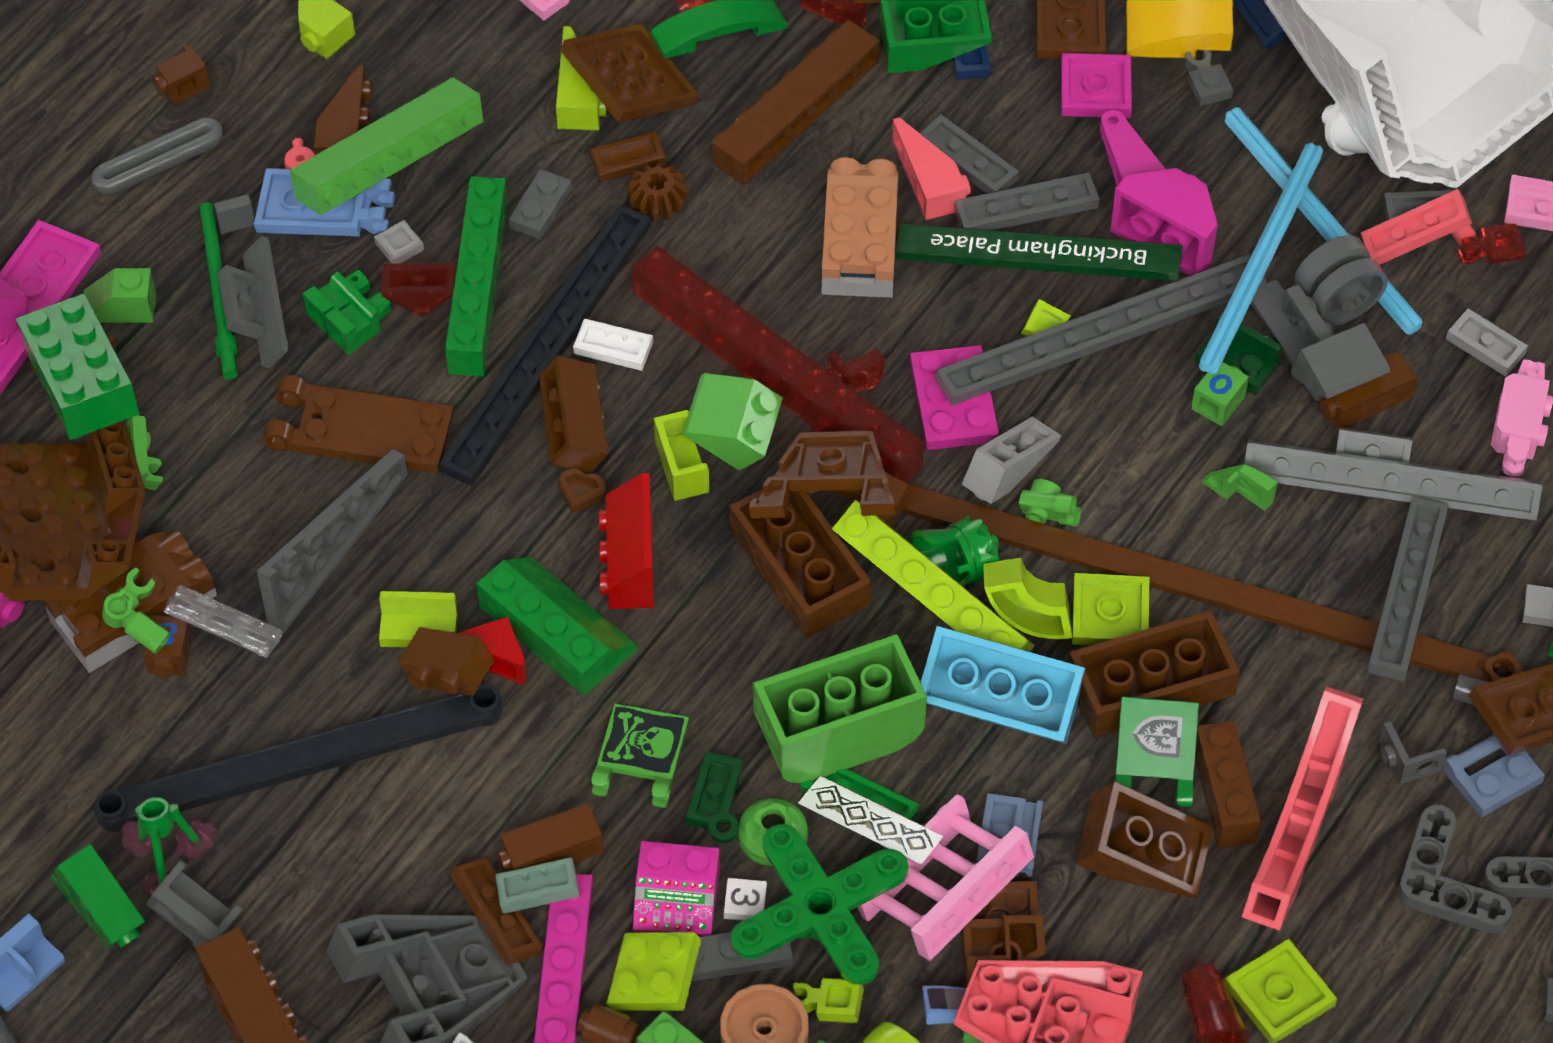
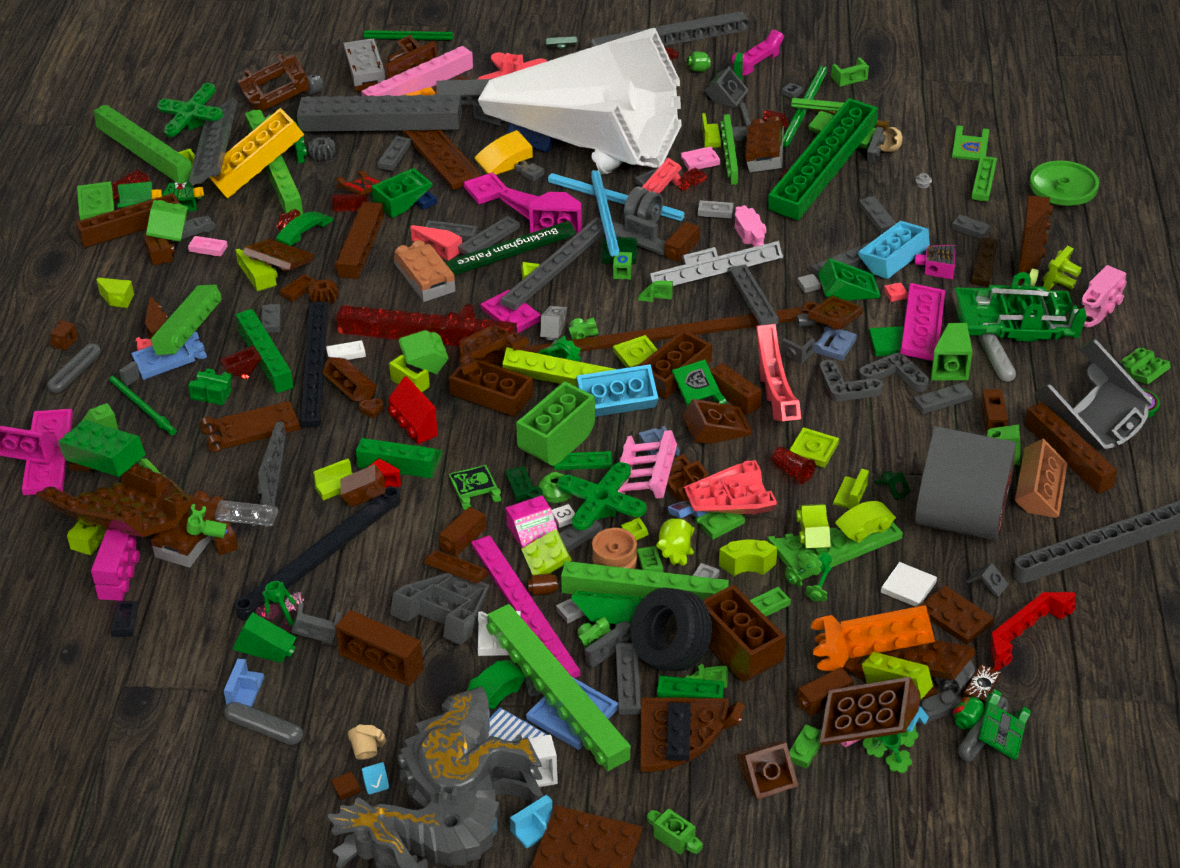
camera: 30 degrees left, 15 degrees down
dark grey bracket [218,236,288,368] -> none
light grey tile [374,220,424,267] -> none
sand green plate [495,857,580,914] -> none
white sticker [798,776,943,865] -> none
lime brick [984,557,1072,639] -> none
dark grey slope [1291,323,1390,399] -> none

